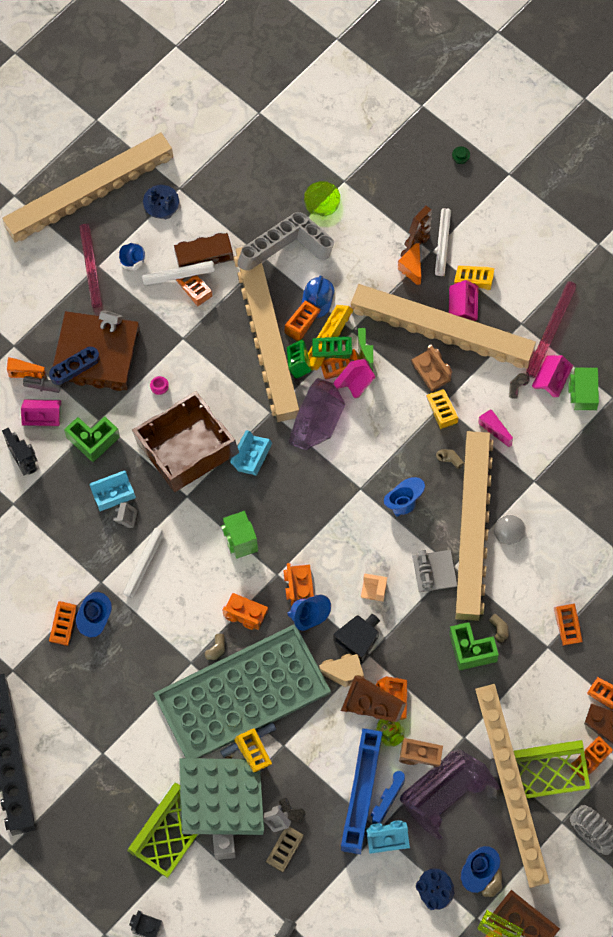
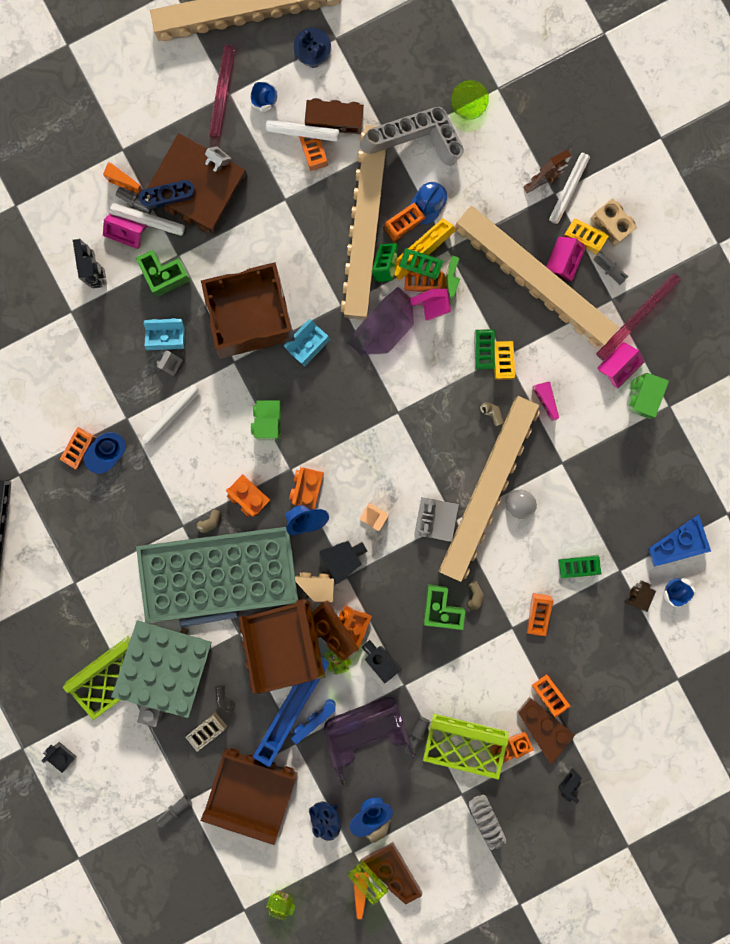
camera: 20 degrees right, 20 degrees up
dark pink plate [150,376,169,395] -> none
yellow slope [234,728,272,773] -> none
light grey tile [263,805,291,832] -> none
medium azure bracket [366,821,410,854] -> none
blue piece [384,477,425,517] -> none
orange slope [398,243,421,285] -> none
medium nougat plate [399,738,443,767] -> none
medium nougat bracket [411,345,452,392] -> none
dark green plate [452,146,470,164] -> none
tan brick [475,684,550,888] -> none
clear smoke arm [509,373,530,399] -> none
none -> white axle [110,203,185,236]
none -> reddish brown panel [200,748,298,845]
none -> reddish brown panel [239,599,325,694]
none -> black torso [361,640,402,684]
none -> green slope [474,329,495,370]
none -> green slope [558,555,602,578]
none -> tan brick [591,198,637,247]
none -> dark grey axle [594,252,628,285]

